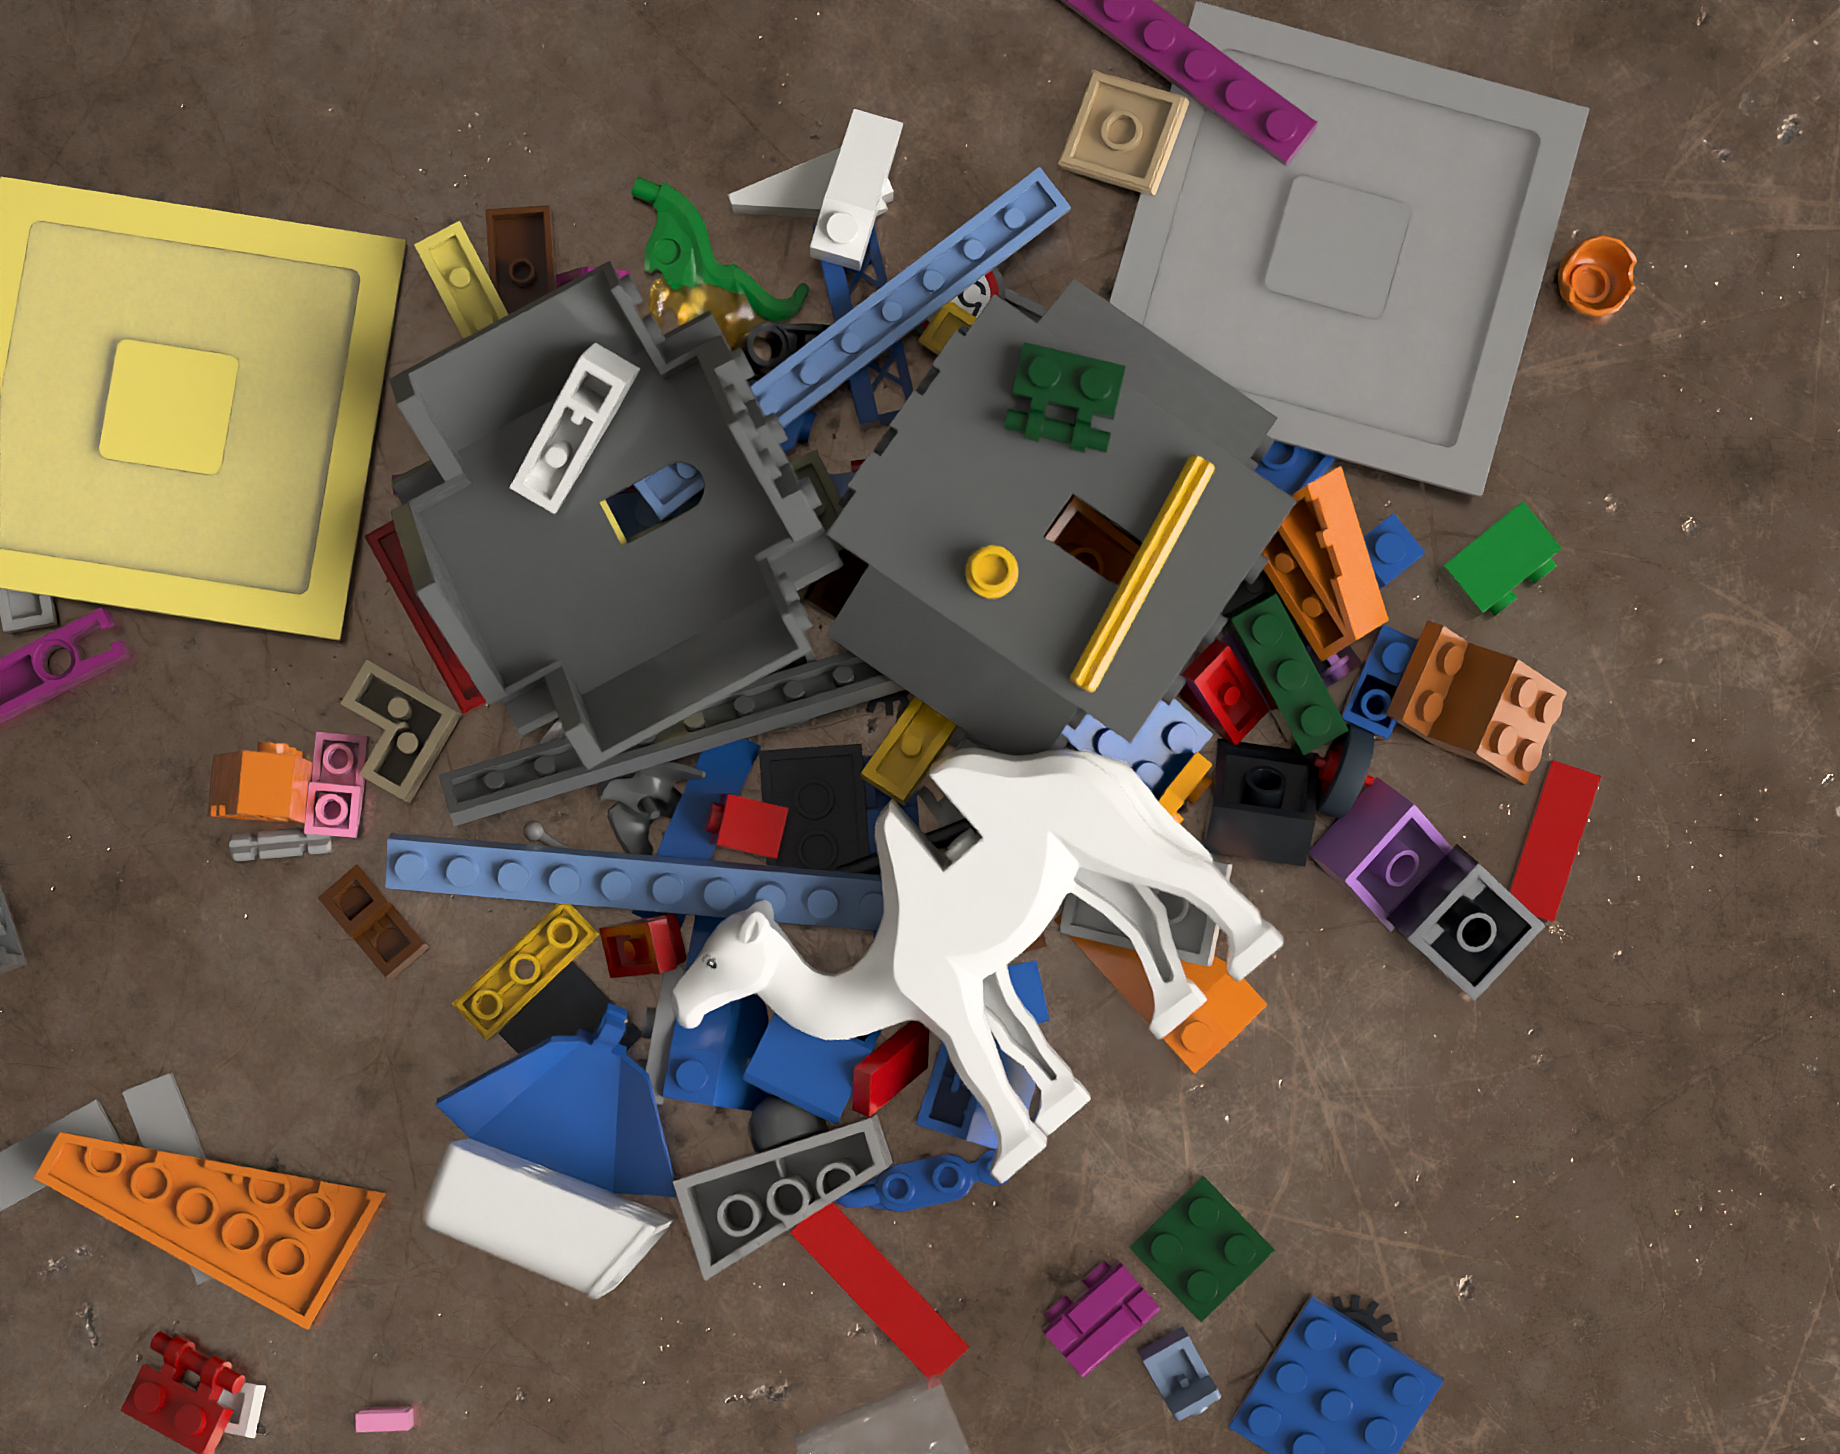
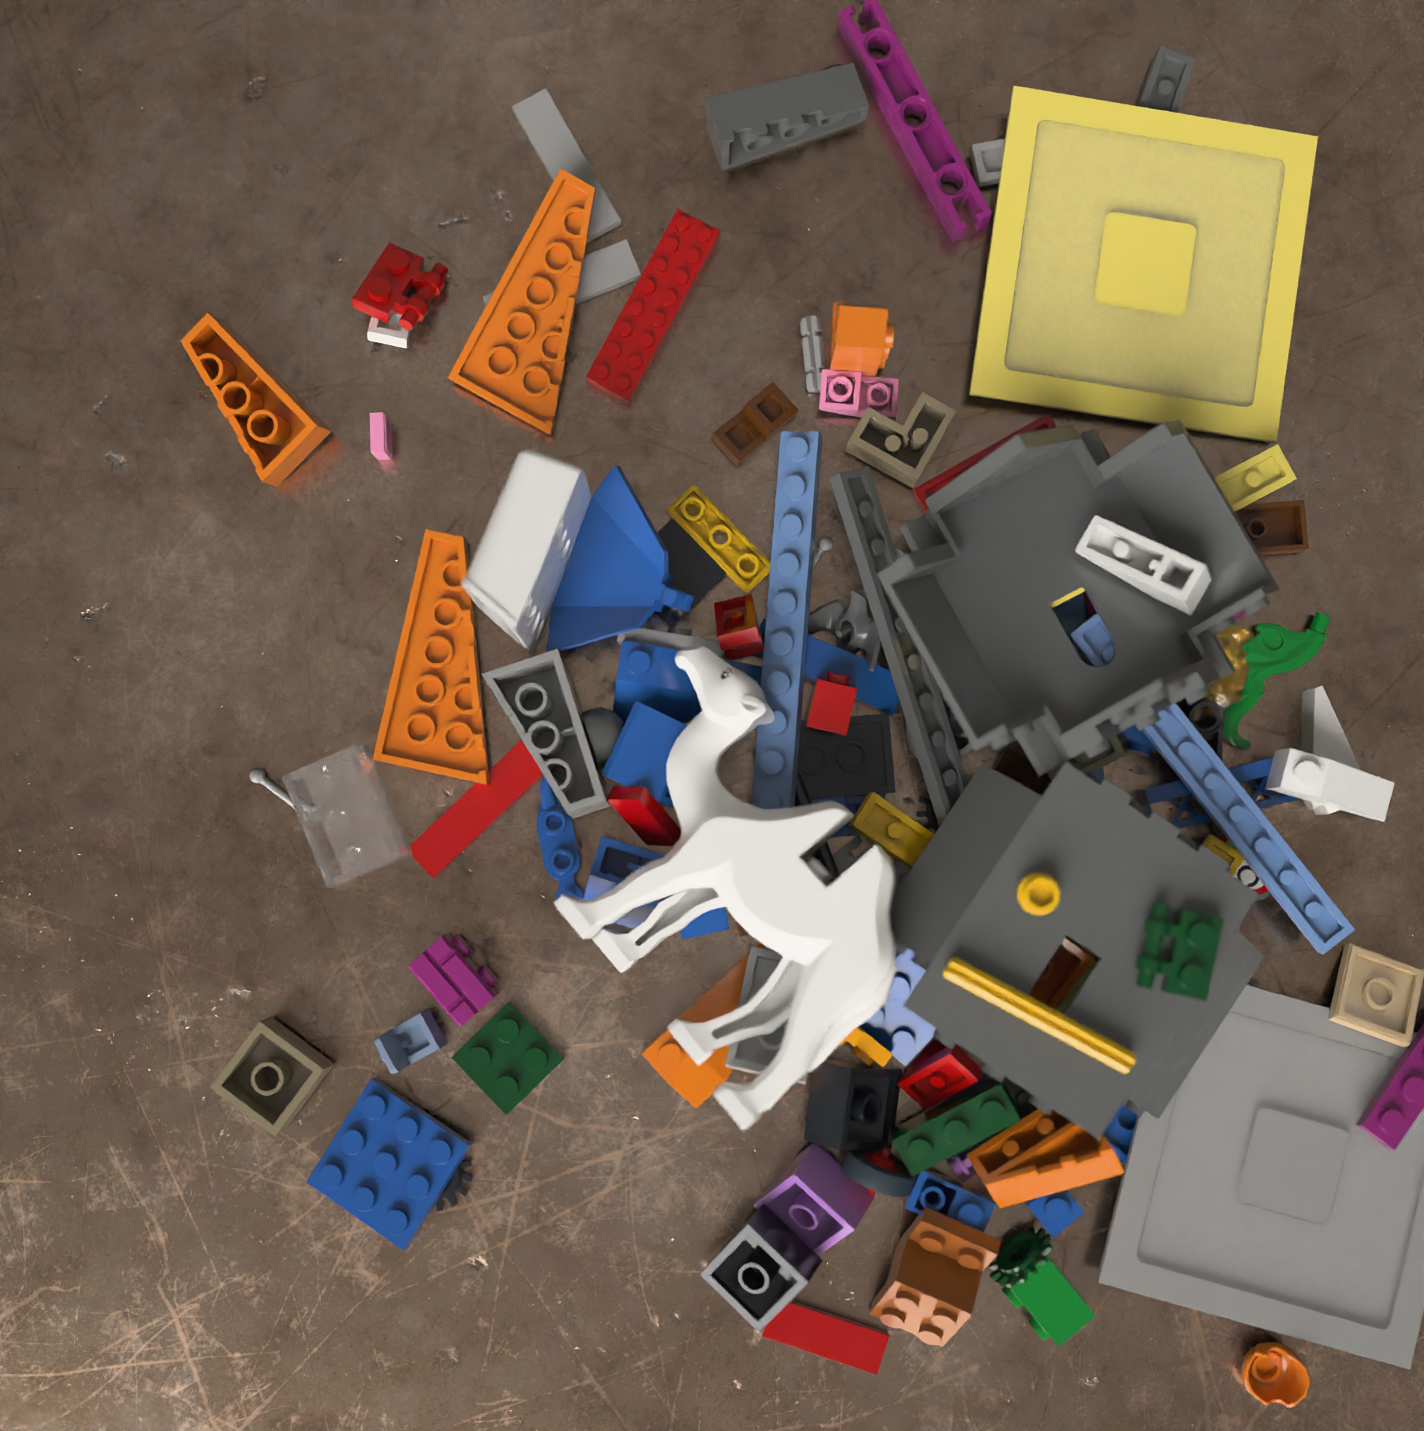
camera: 95 degrees right, 0 degrees up
none -> orange wing [372,529,490,785]
none -> red piece [585,208,720,406]
none -> dark green gear [989,1227,1053,1287]

